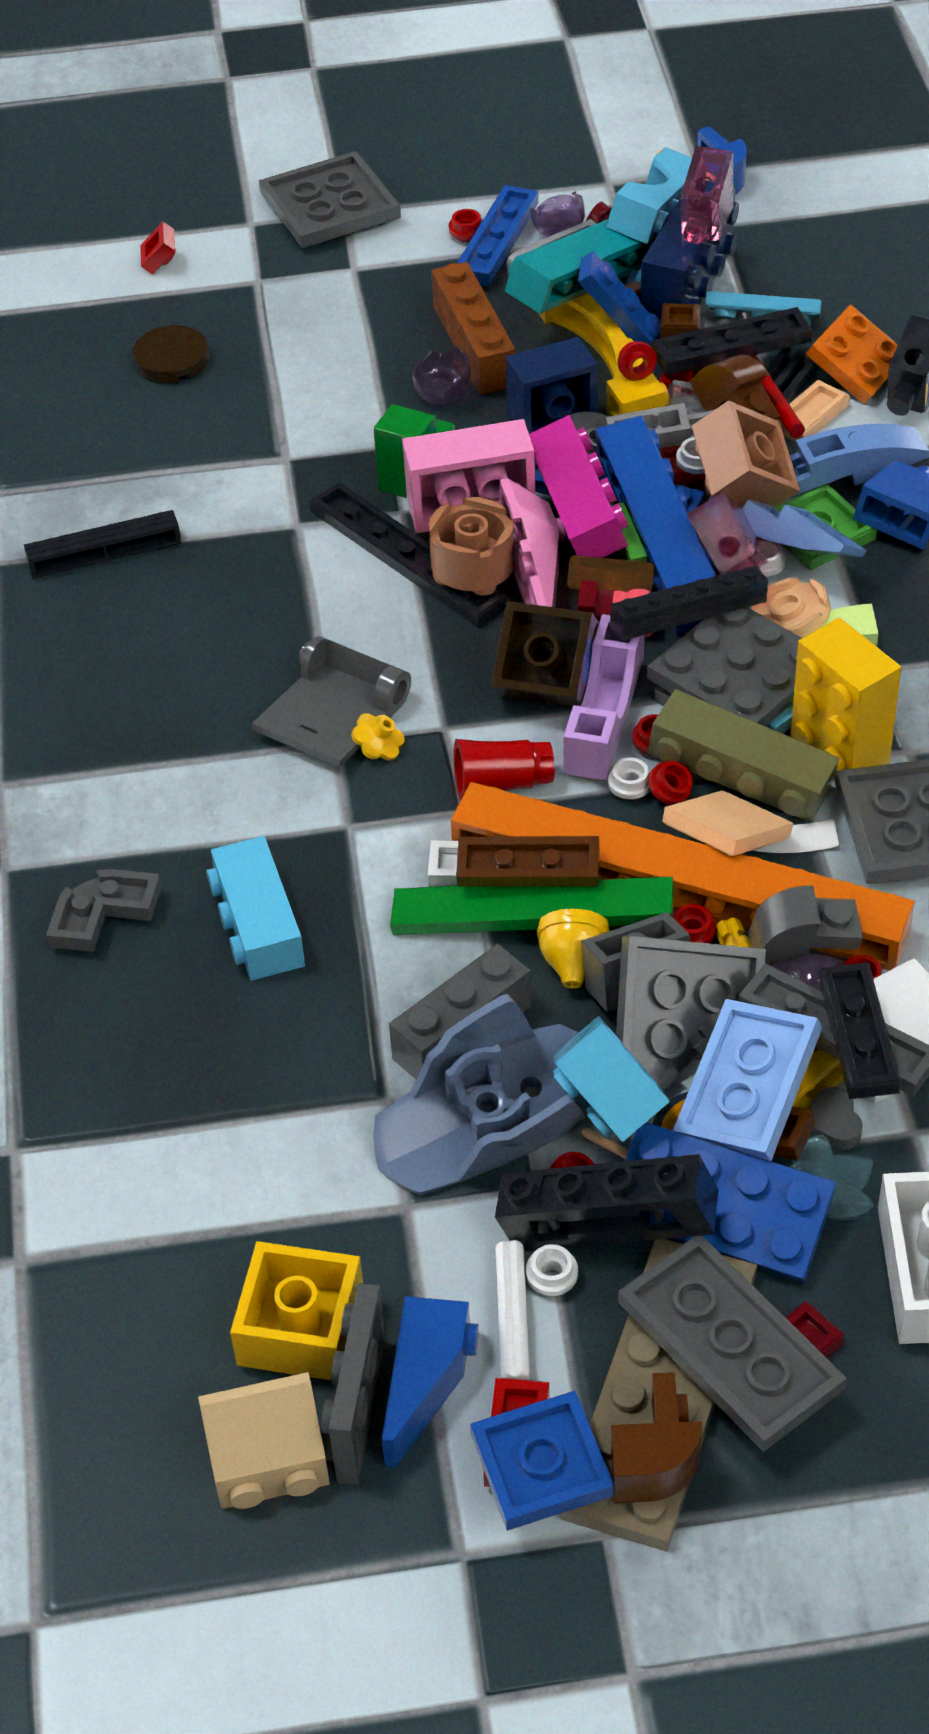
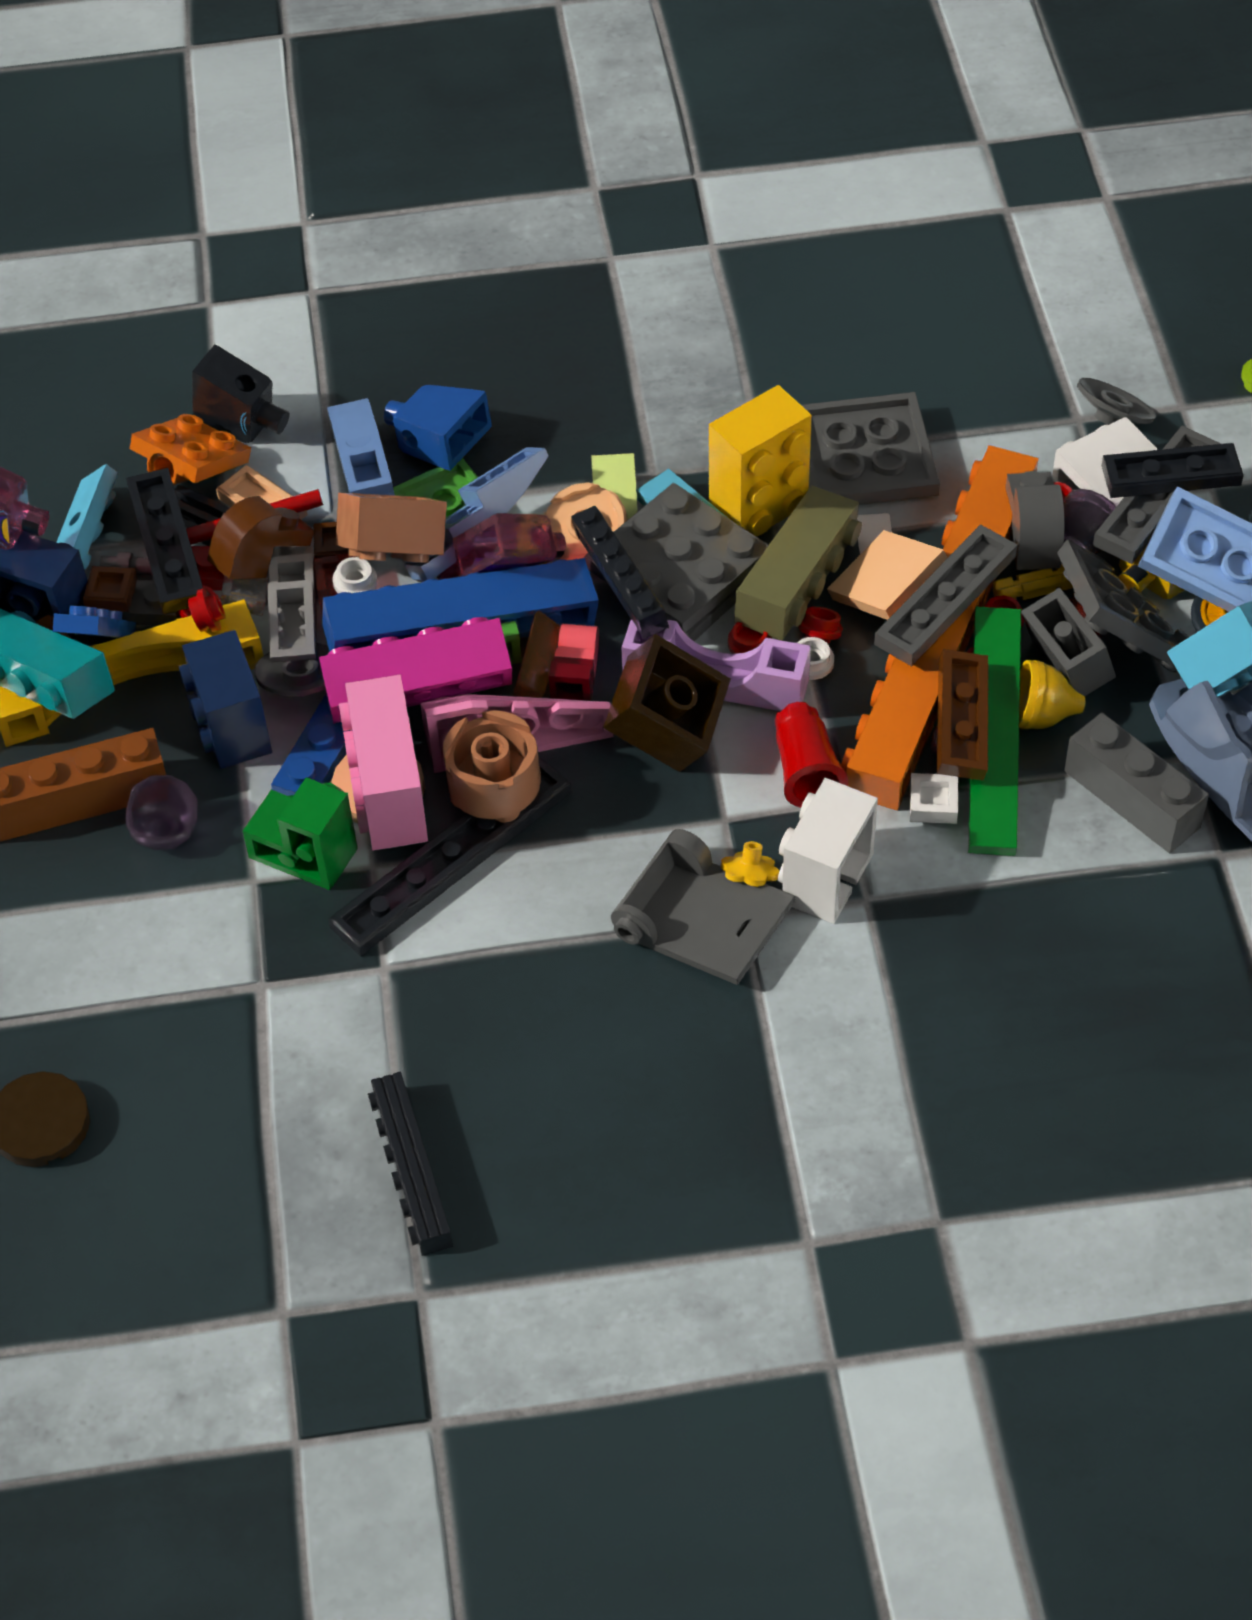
camera: 90 degrees left, 5 degrees up
dark grey plate [46,869,162,952] -> none
medium azure brick [206,836,305,981] -> none
none -> white piece [778,778,878,924]
none -> dark grey plate [874,524,1017,667]

